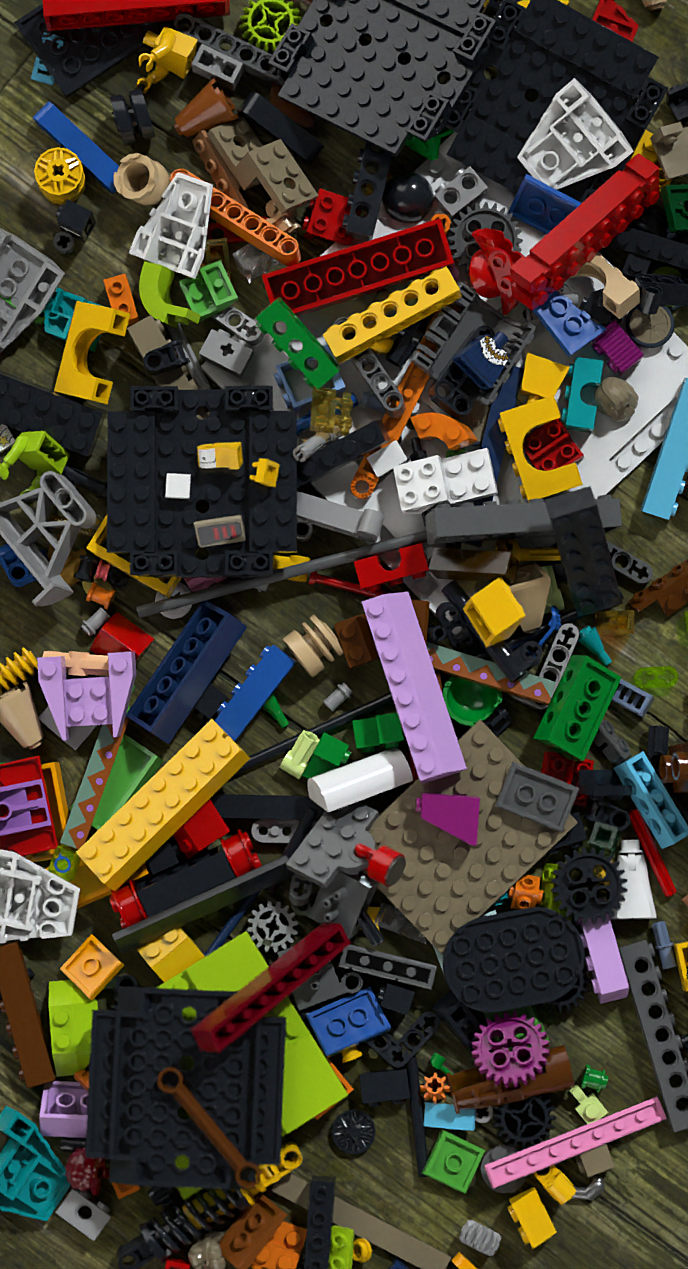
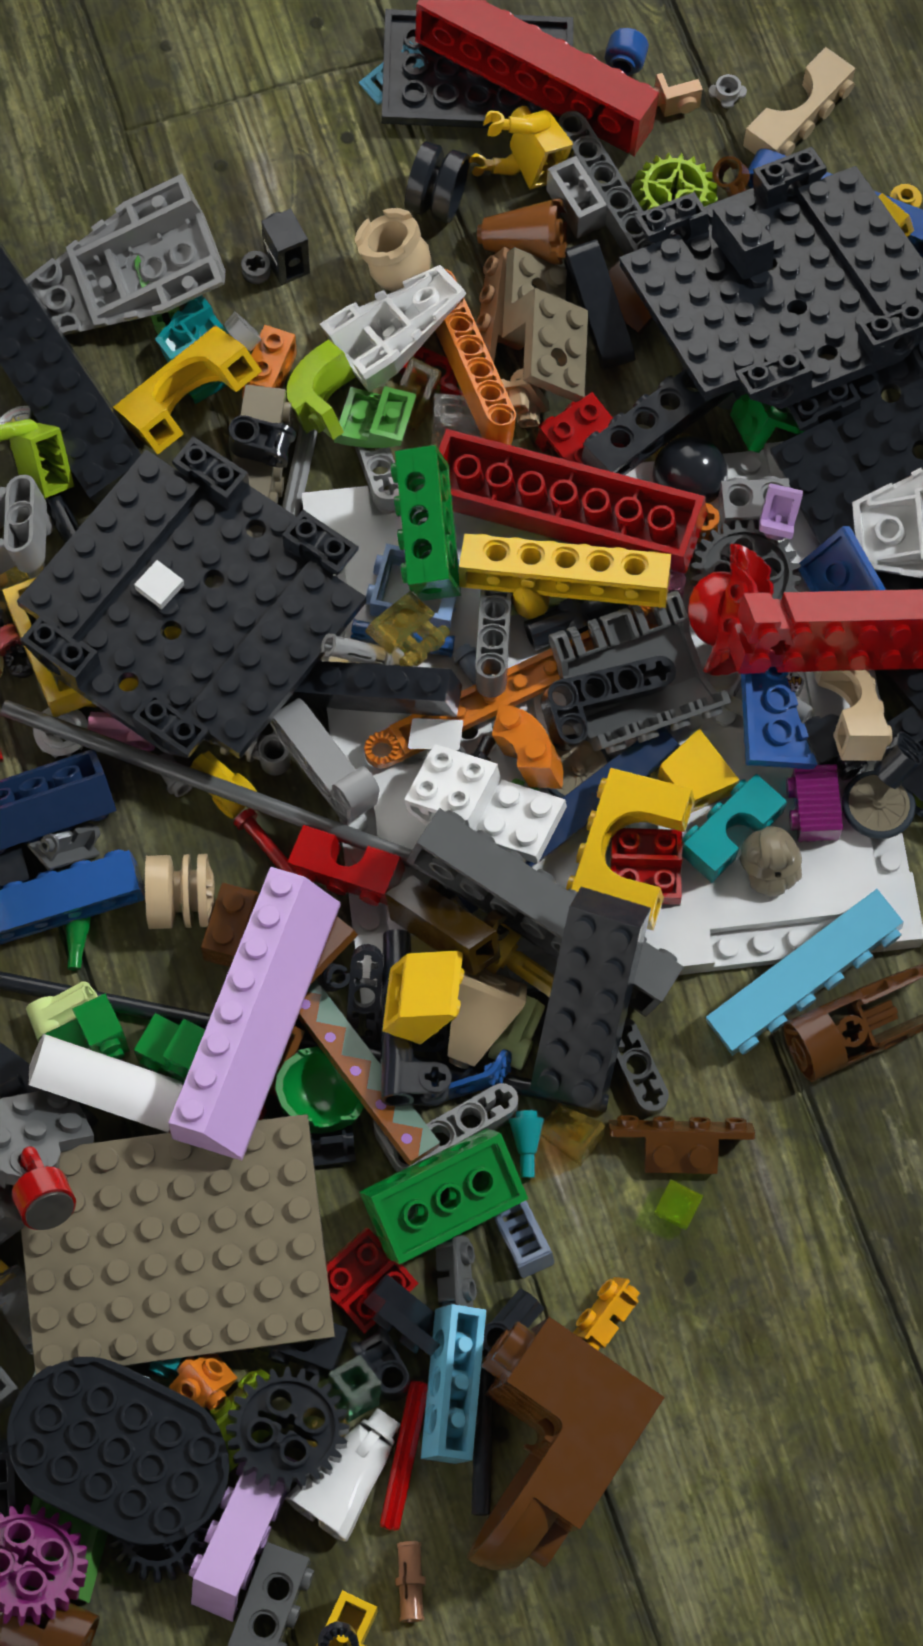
camera: 35 degrees right, 15 degrees down
blue beam [32,101,119,194] -> none
yellow wheel [34,147,86,205] -> none
slope [194,515,246,548] -> none
yellow leg [197,442,243,469] -> none
light grey brick [199,329,254,379] -> none
yellow tile [250,458,280,487] -> none
light grey pin [323,683,353,712] -> none
magenta slope [416,792,480,846] -> none
dark blue torso [452,331,509,390] -> none
dark grey tile [495,761,579,832] -> none
clear neon green beam [633,666,679,689] -> none
sand blue axle [652,921,677,969] -> none
none -> dark grey hinge [28,823,100,871]
none -> light grey beam [224,312,261,352]
none -> black brick [712,198,774,280]
none -> lavender bracket [759,483,803,540]

